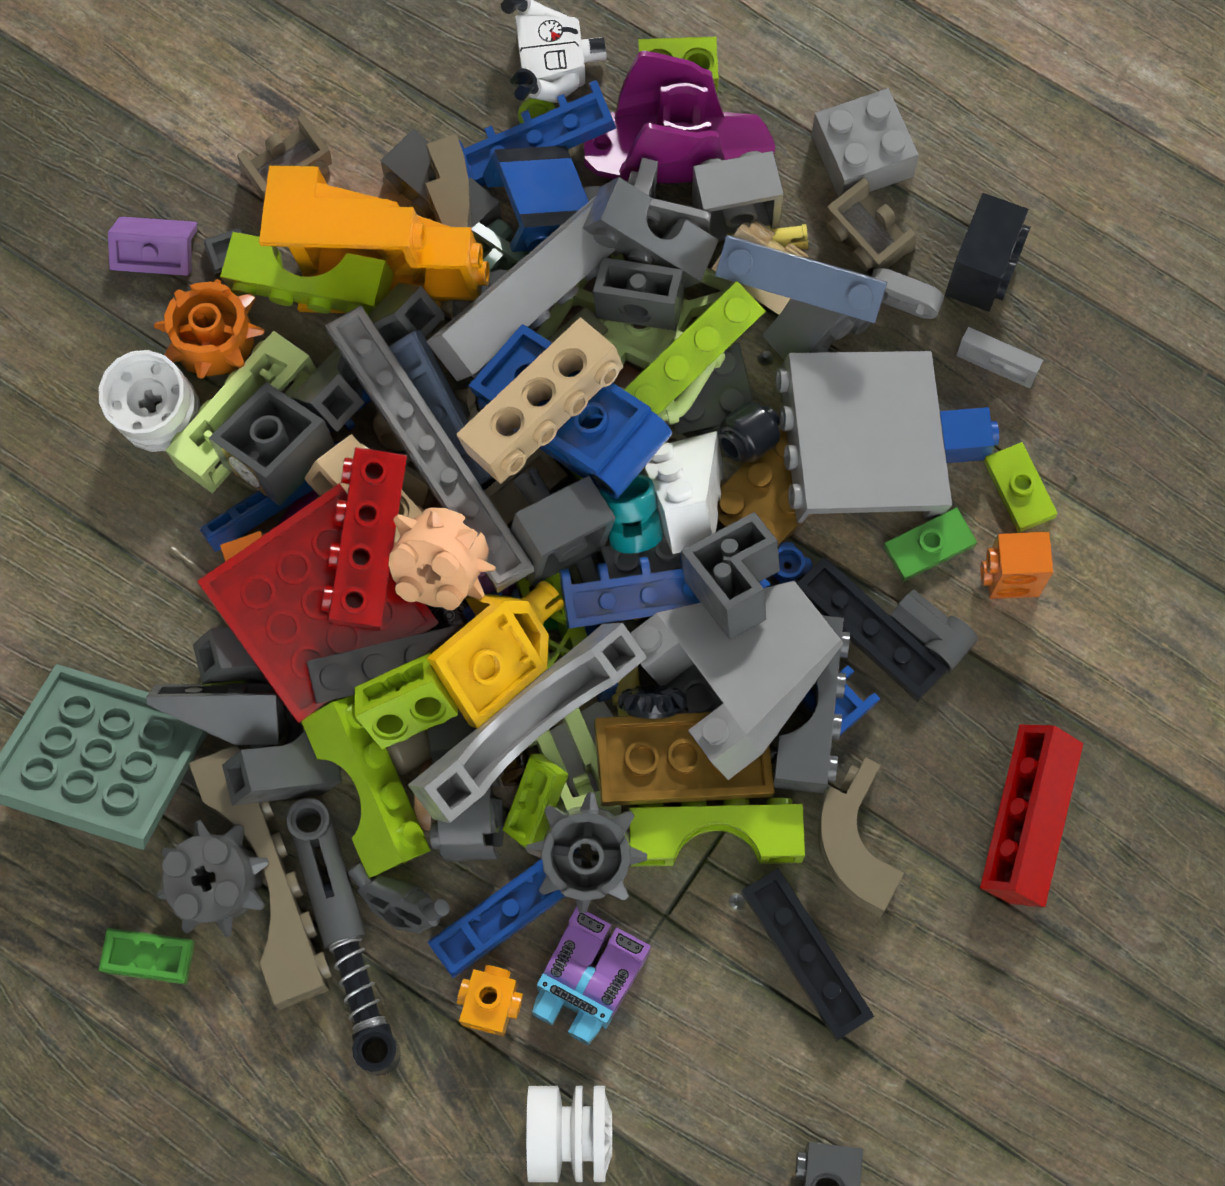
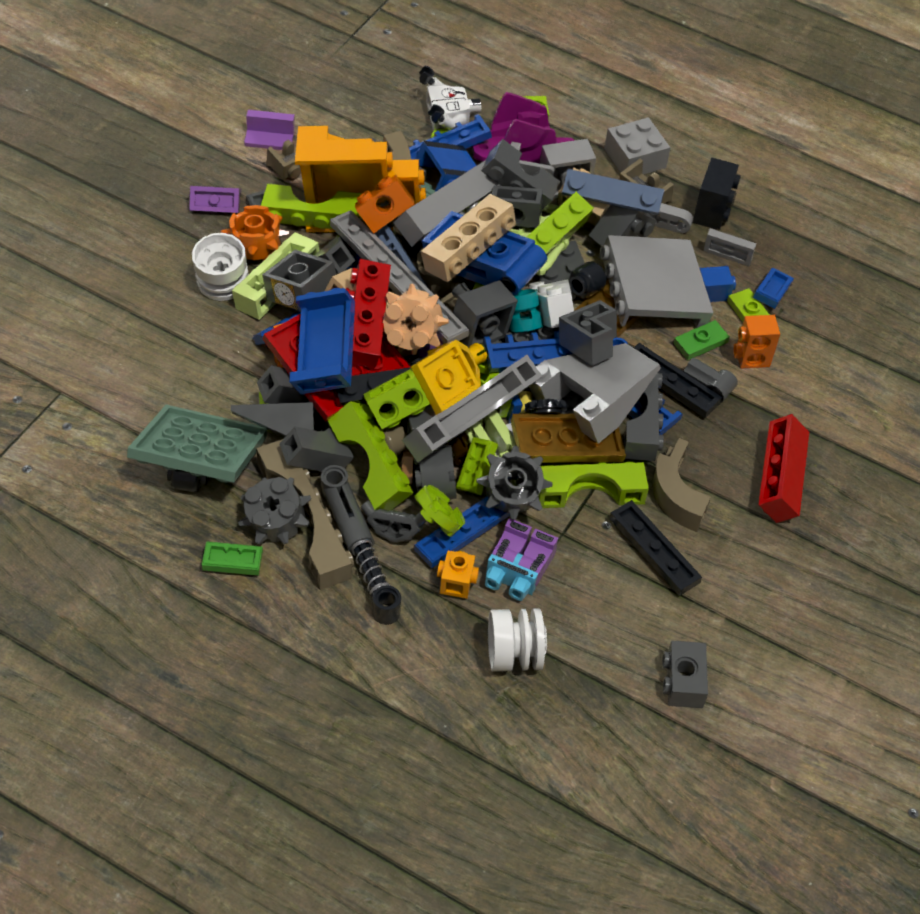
camera: 10 degrees left, 20 degrees down
none -> medium lavender panel [244,110,295,150]
none -> blue panel [289,288,355,394]
none -> orange brick [355,174,415,234]
none -> lime plate [414,485,465,537]
none -> blue tile [753,268,794,309]

